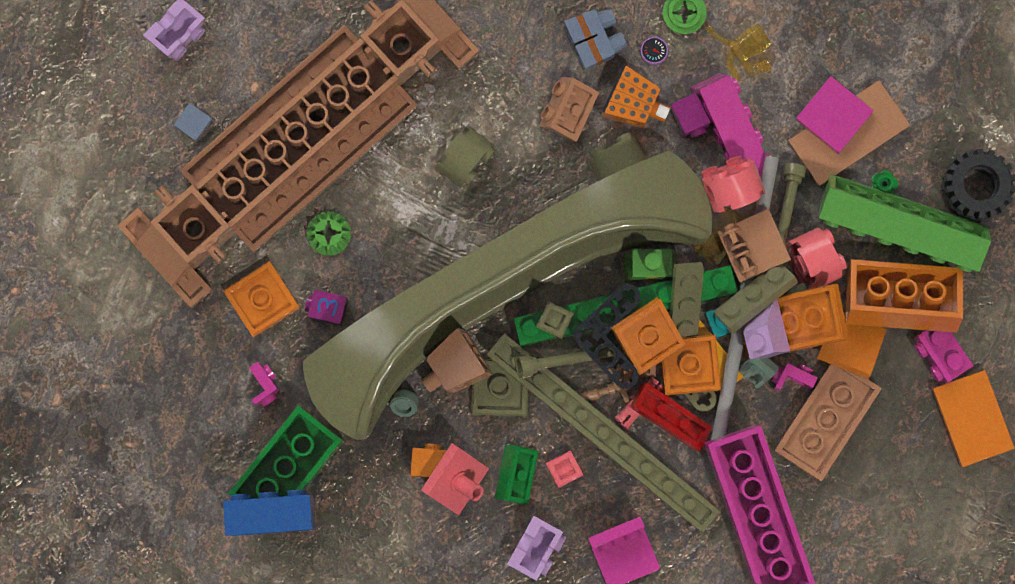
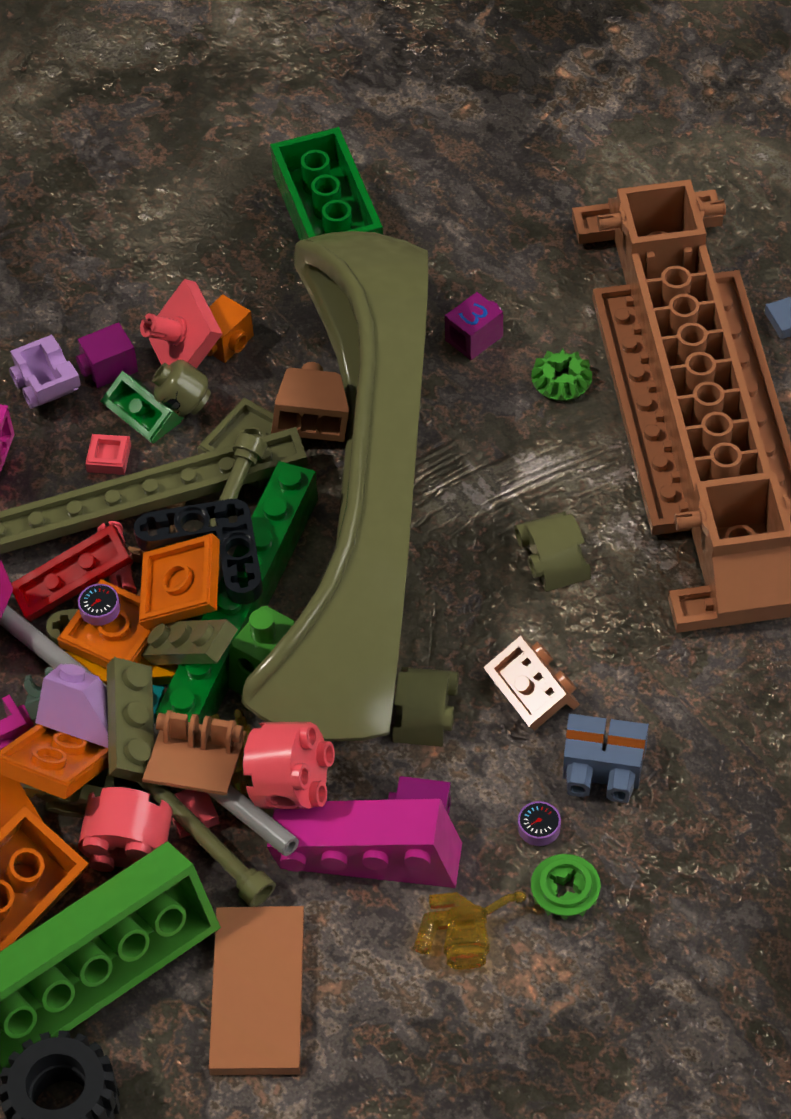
camera: 125 degrees right, 30 degrees down
orange tile [223,261,300,338] -> none
blue brick [223,490,316,536] -> none
dark pink bracket [249,362,280,407] -> none
sand green tile [390,389,419,417] -> none
olive tile [536,302,574,340] -> none
orange torso [601,64,671,128] -> none
dark pink tile [795,76,874,154] -> none
green plate [871,170,898,194] -> none
none -> magenta brick [76,322,138,388]
none -> tile [78,584,120,626]
none -> olive head [152,360,211,417]

